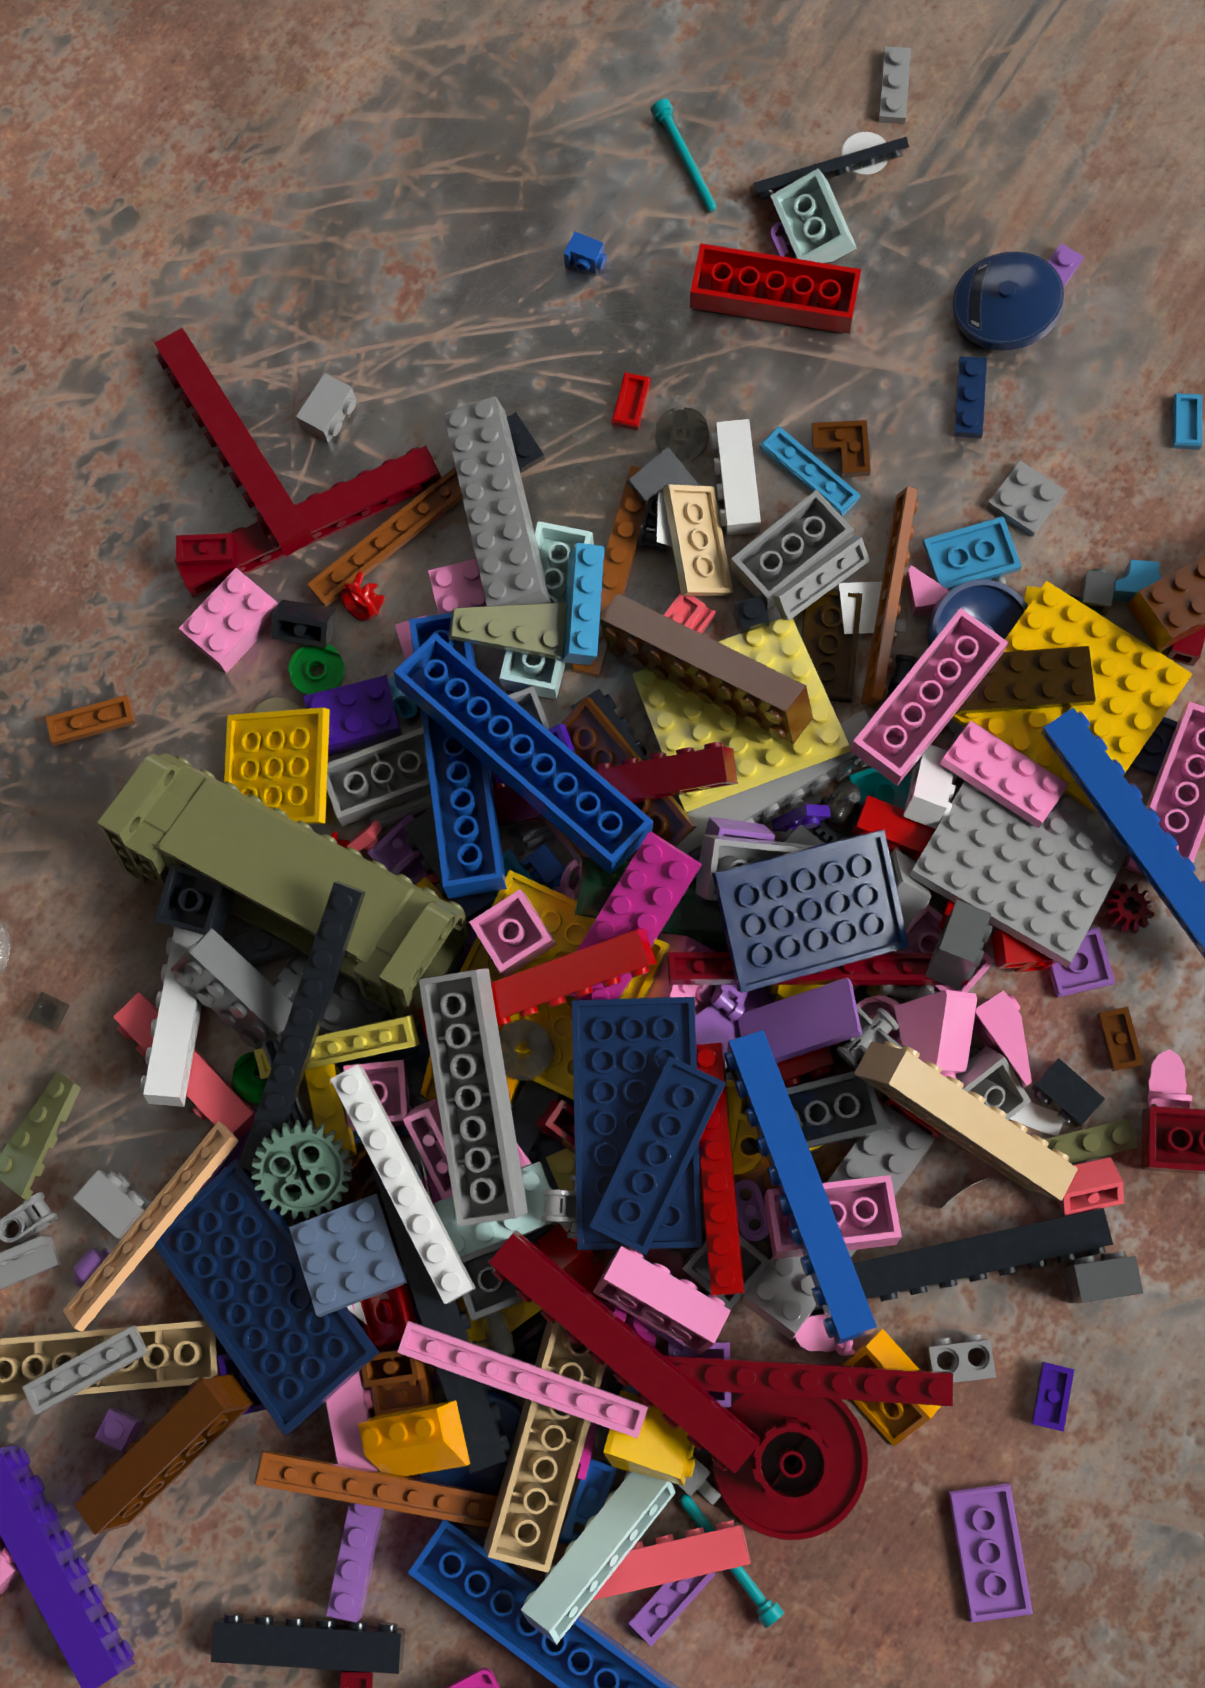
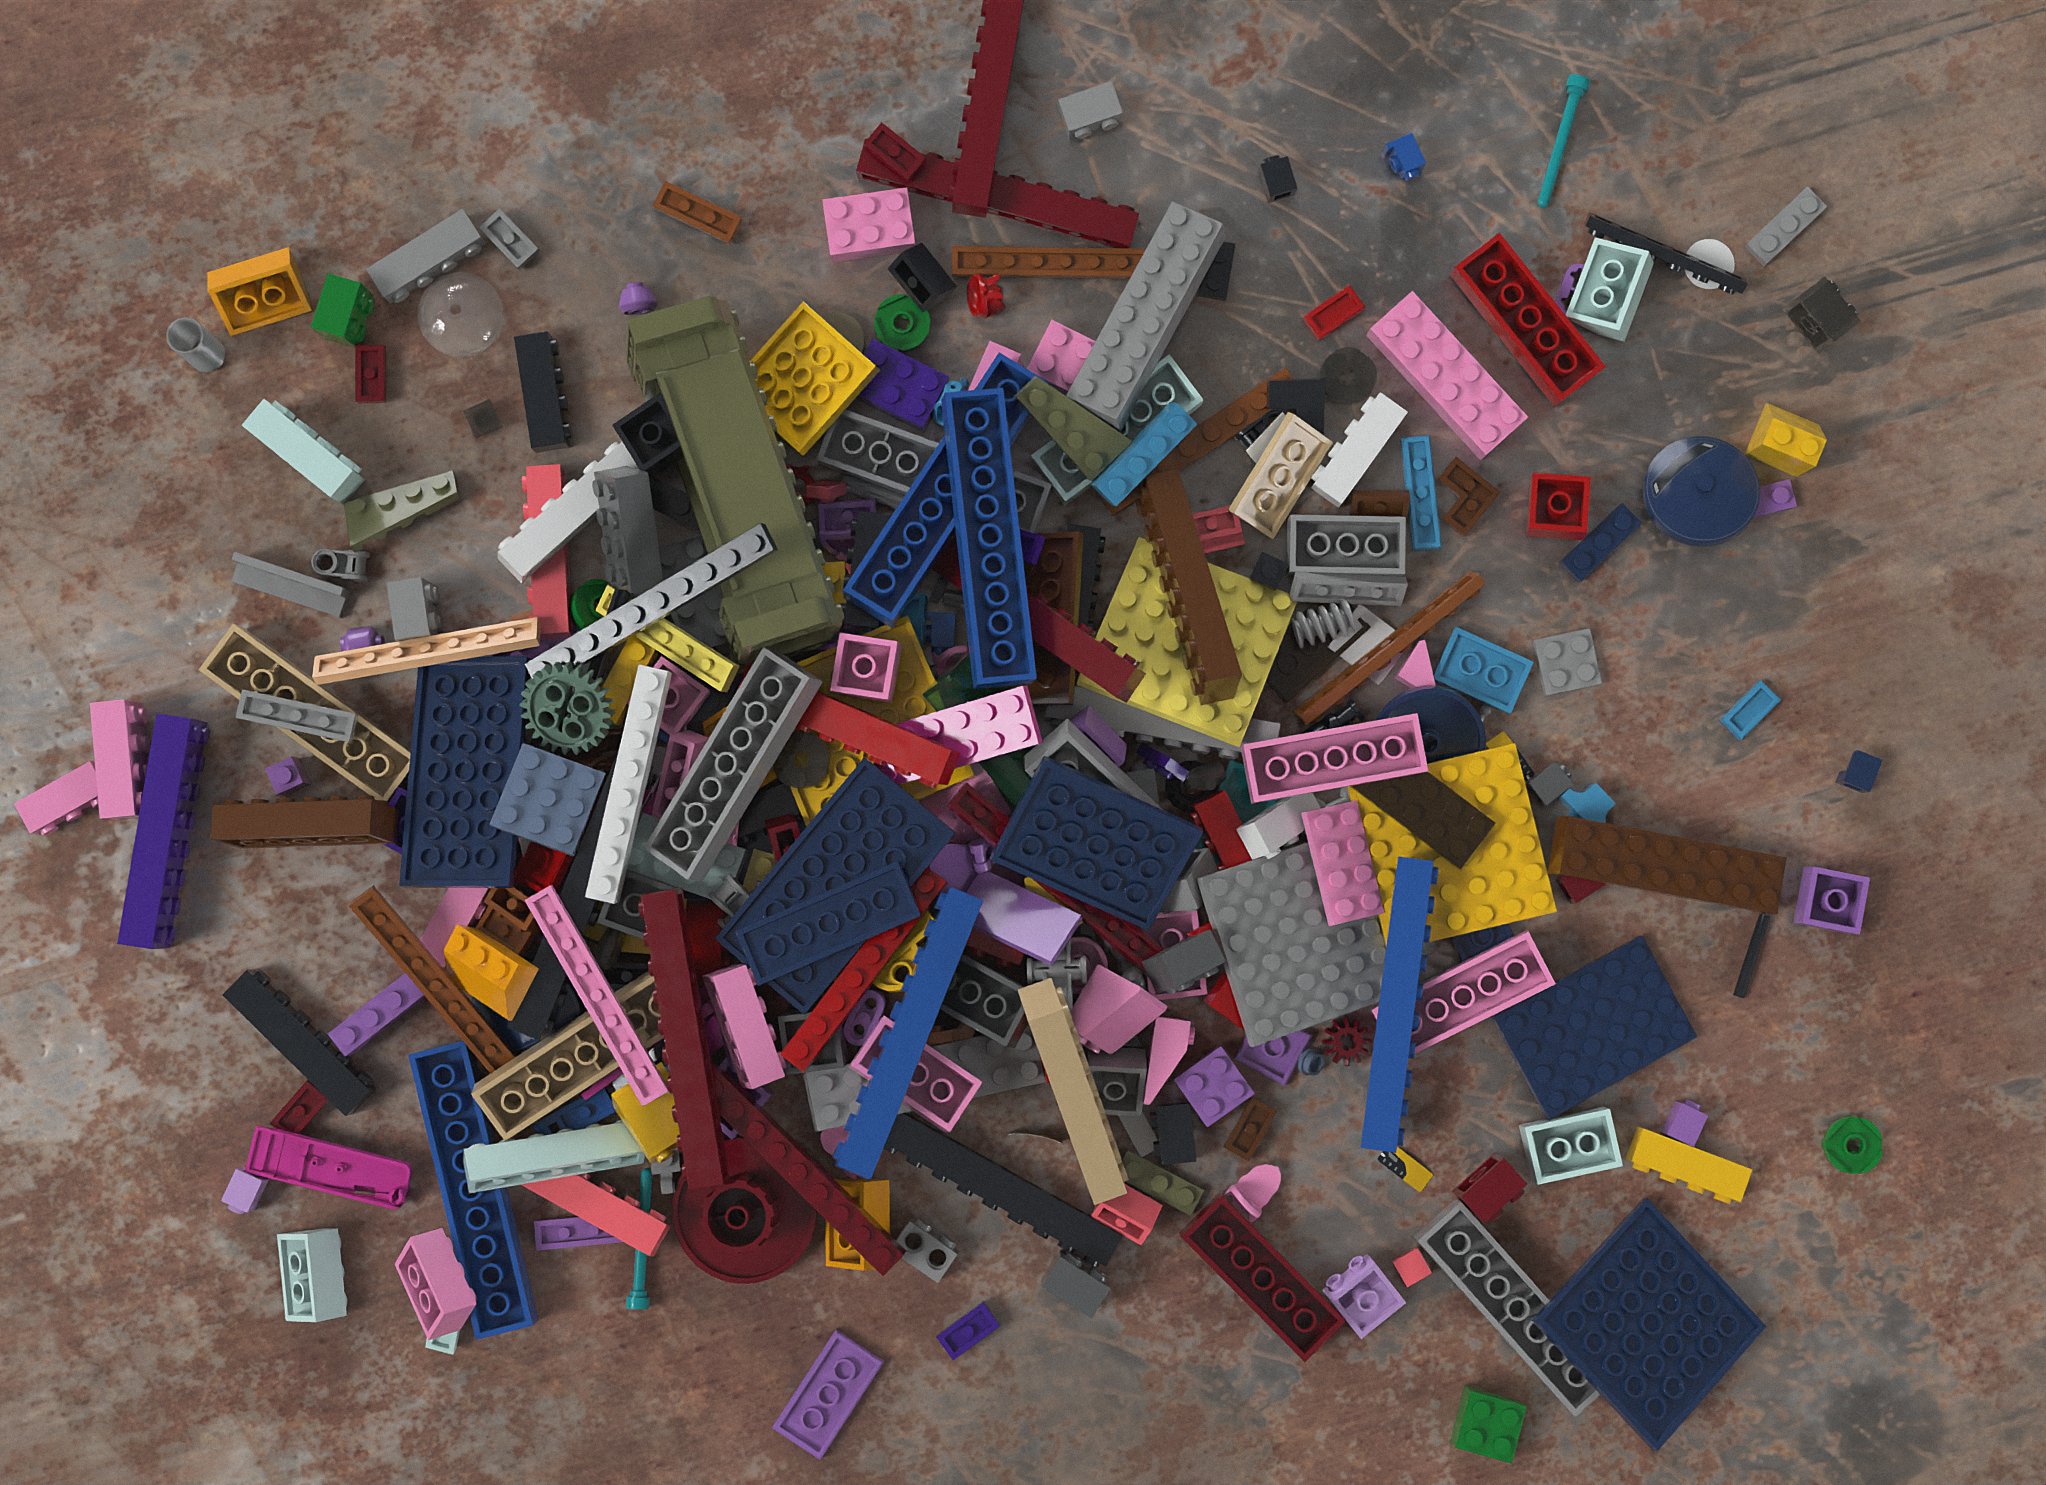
camera: 30 degrees right, 10 degrees up
none -> black brick [514,331,573,453]
none -> medium lavender cone [618,282,657,315]
none -> dark orange plate [926,1022,975,1045]
none -> medium lavender brick [1172,1044,1255,1127]
none -> black brick [1258,155,1297,203]
none -> light grey piece [1291,600,1355,648]
none -> sand blue plate [1298,1047,1325,1076]
none -> reddish brown plate [1350,490,1410,521]
none -> bright pink brick [1366,291,1528,461]
none -> red brick [1526,473,1591,541]
none -> yellow slope [1745,403,1827,477]
none -> clear smoke brick [1782,276,1861,353]

